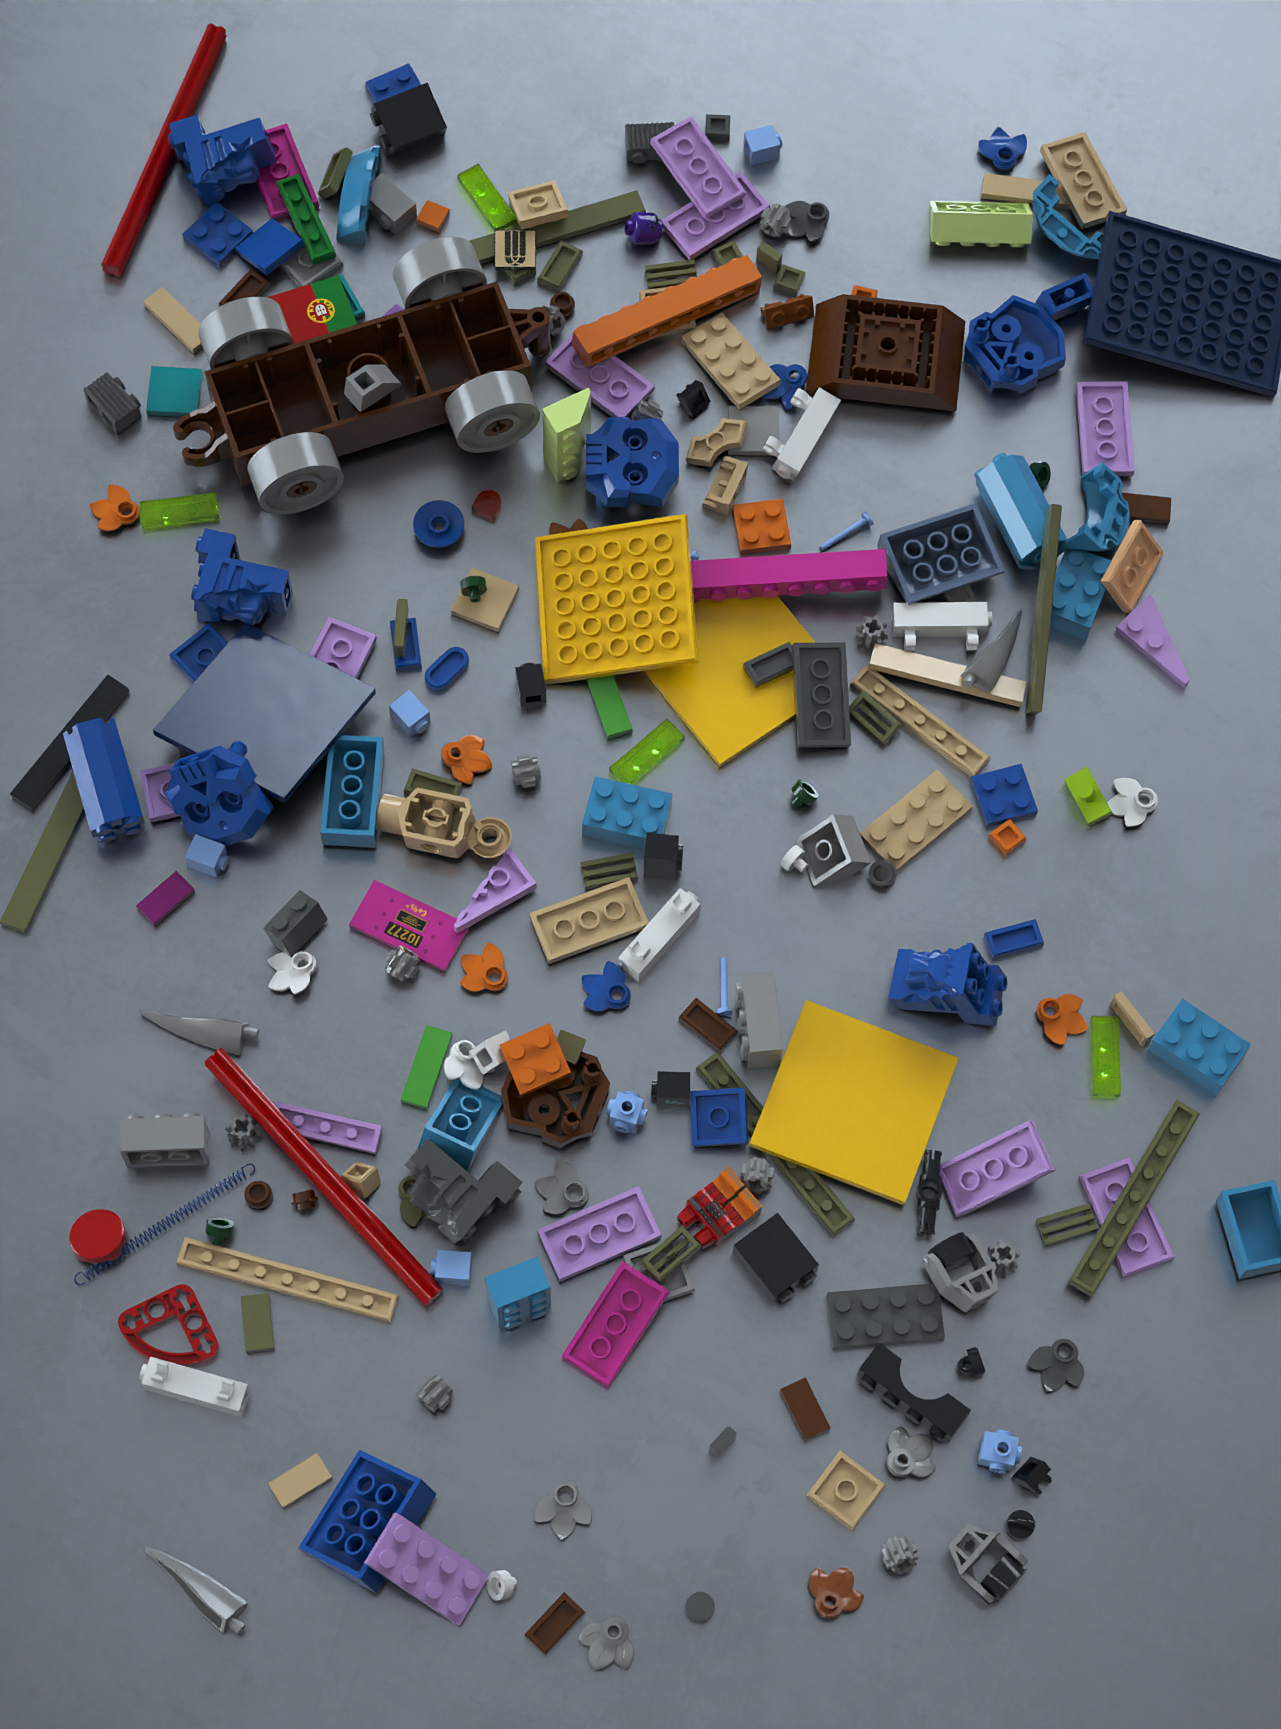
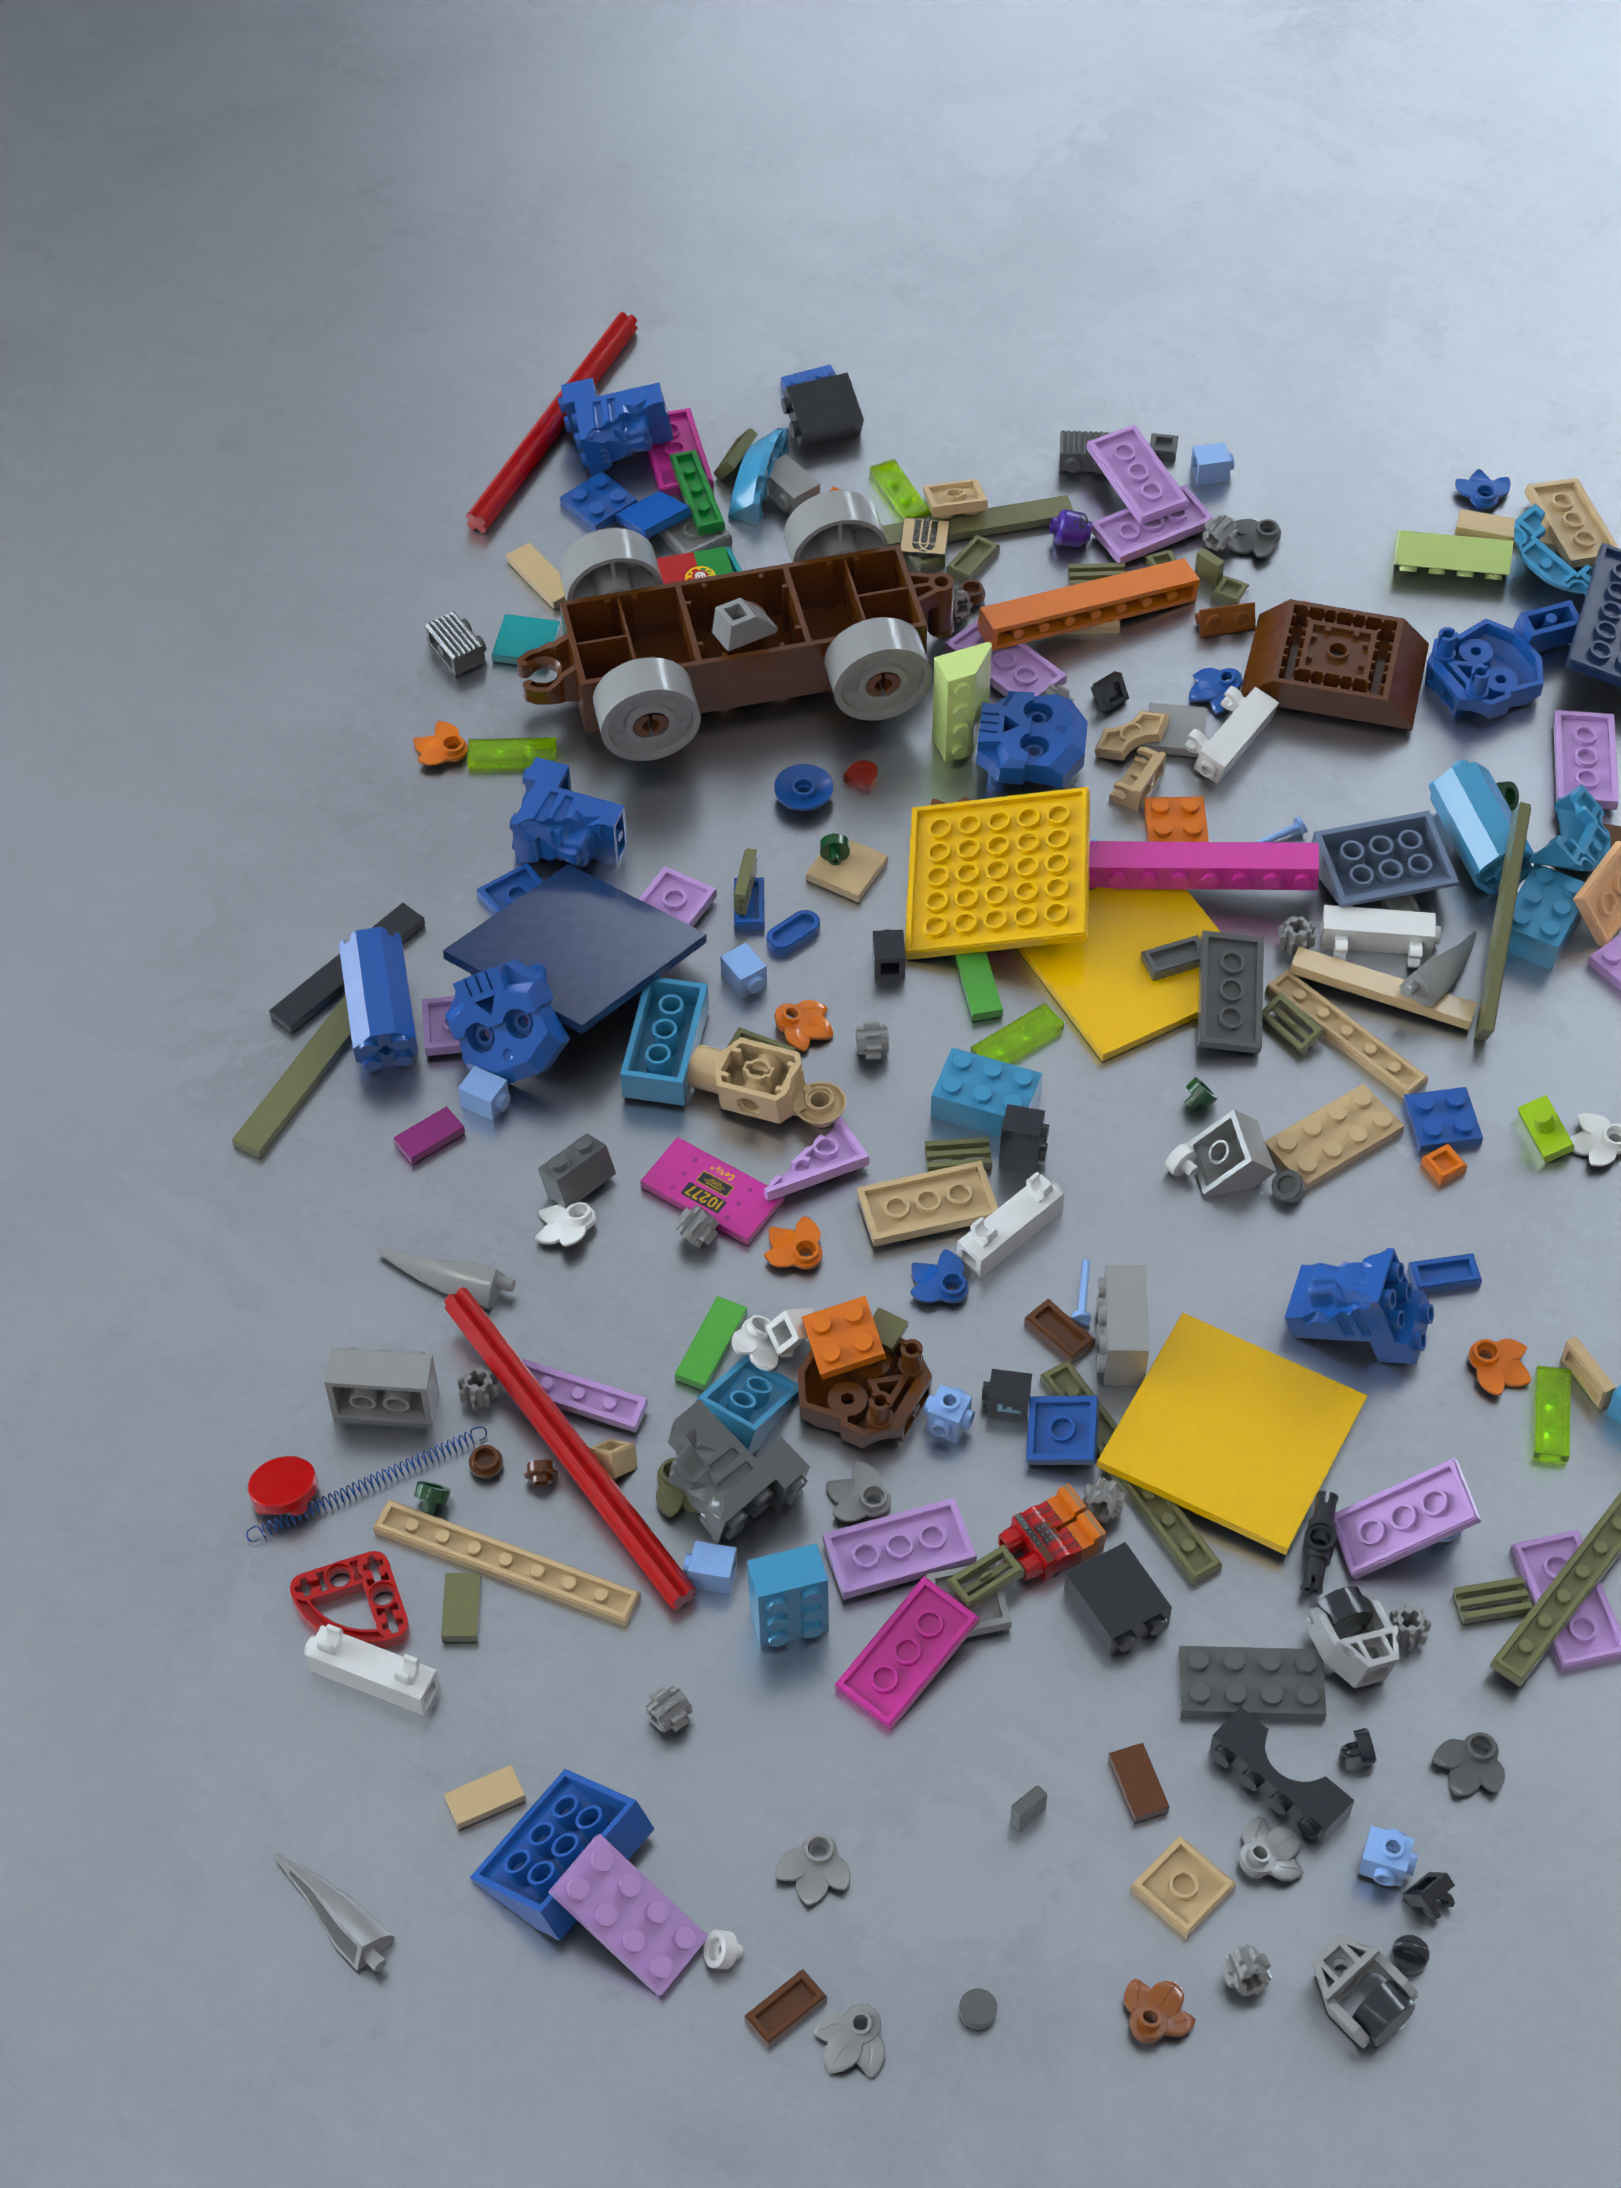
camera: 10 degrees right, 15 degrees down
tan plate [681,312,780,410] -> none

